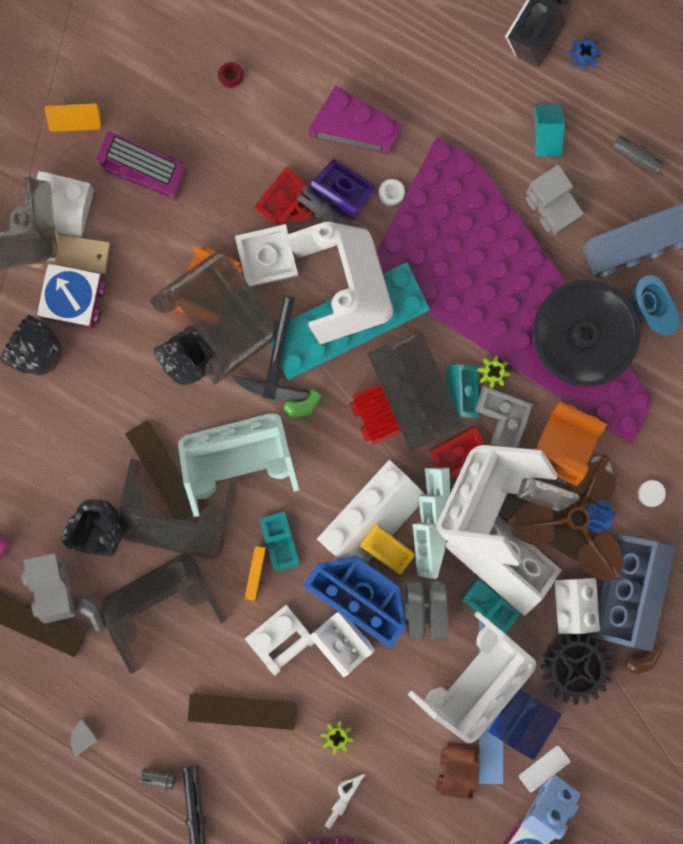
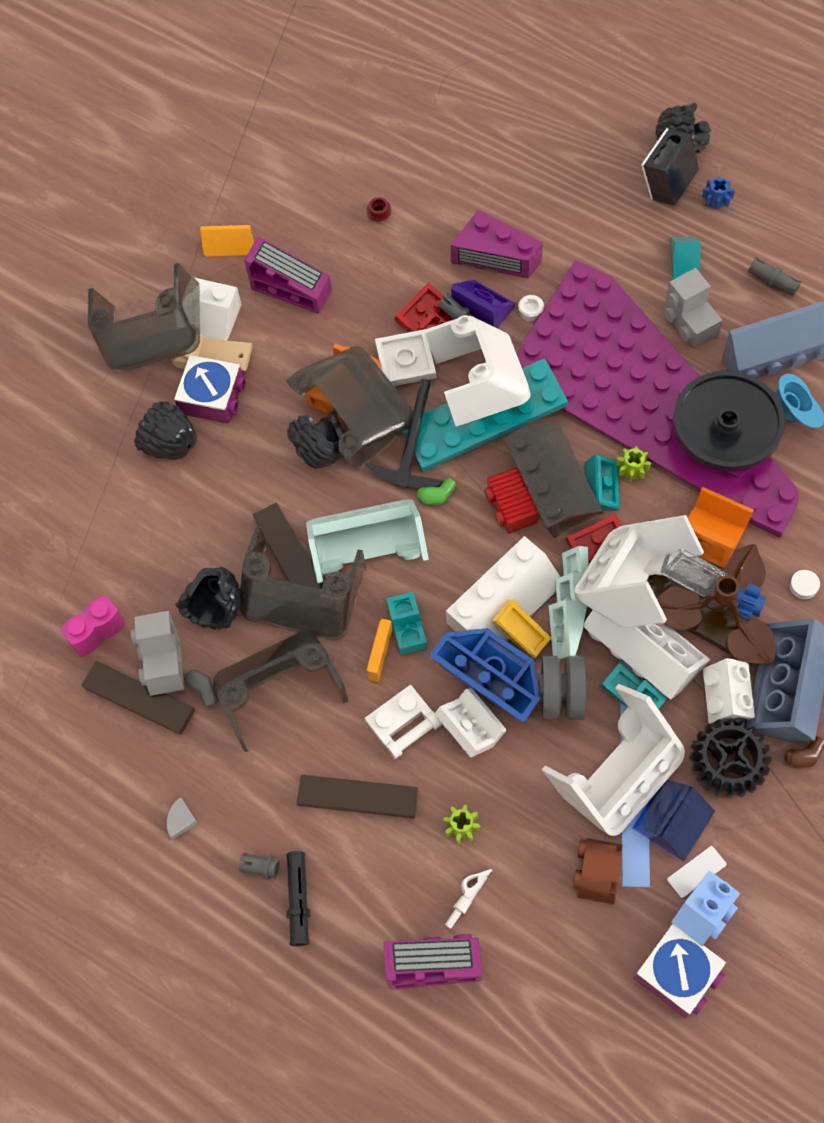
camera: 10 degrees right, 20 degrees down
light grey tile [474,386,533,448] -> none

